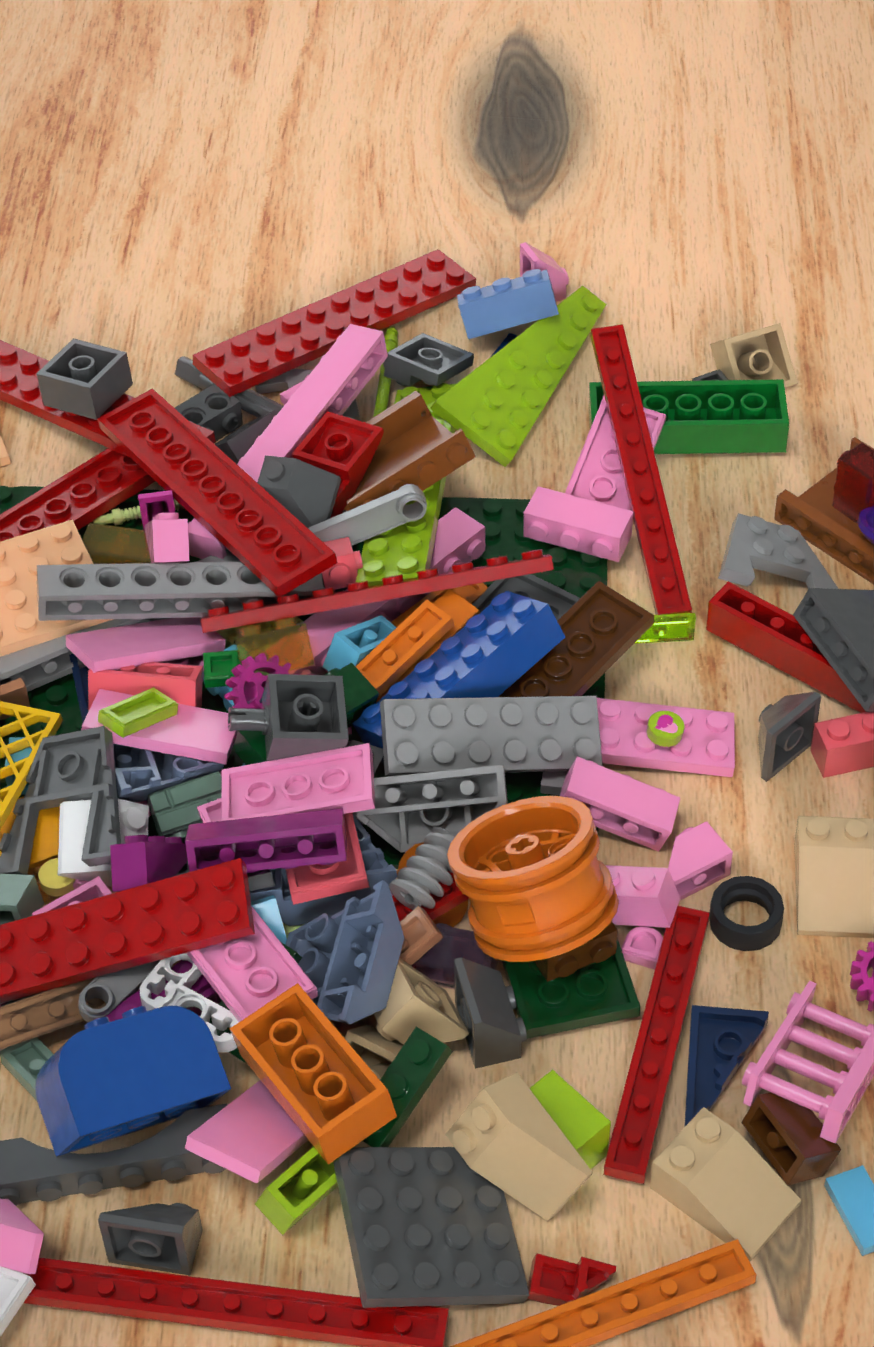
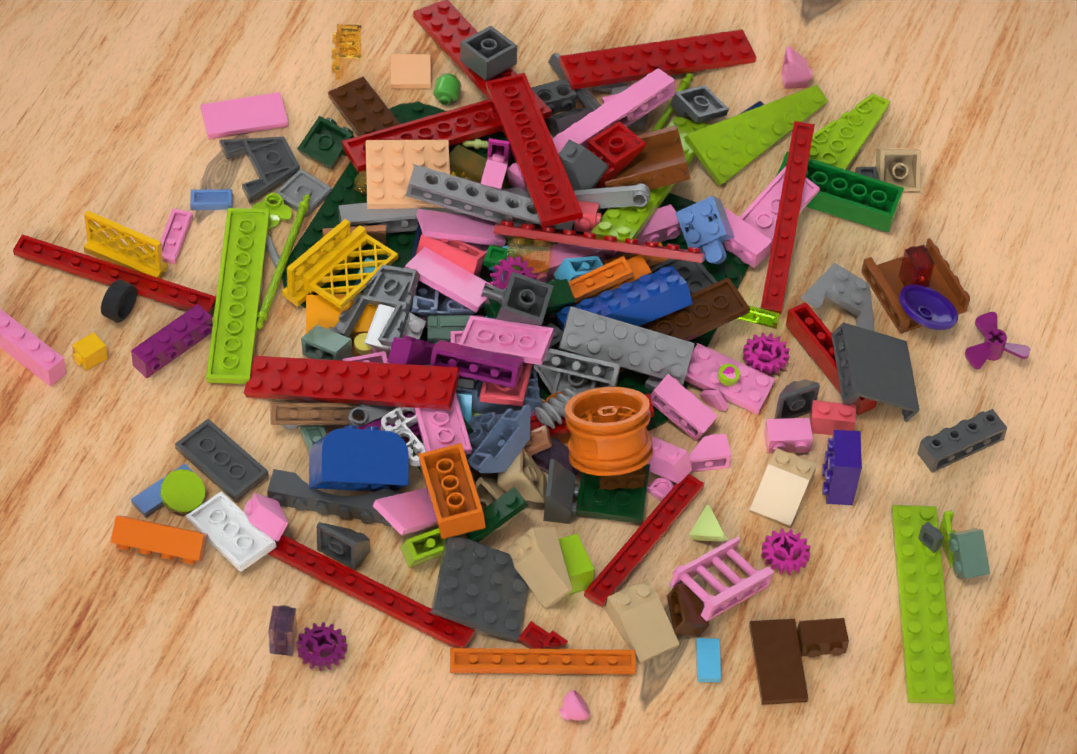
camera: 15 degrees right, 5 degrees up
lime tile [98,687,178,738] -> none
medium blue slope [457,269,559,339] -> none
dark blue wing [684,1005,769,1128] -> none
black tyre [709,876,784,951] -> none
none -> bright green head [433,73,461,105]
none -> medium blue brick [676,196,735,264]
none -> yellowish green tile [689,505,727,542]
none -> bright pink tile [700,390,728,411]
none -> dark pink gear [743,333,790,376]
none -> bright pink brick [764,418,813,453]
none -> lime wing [783,93,891,170]

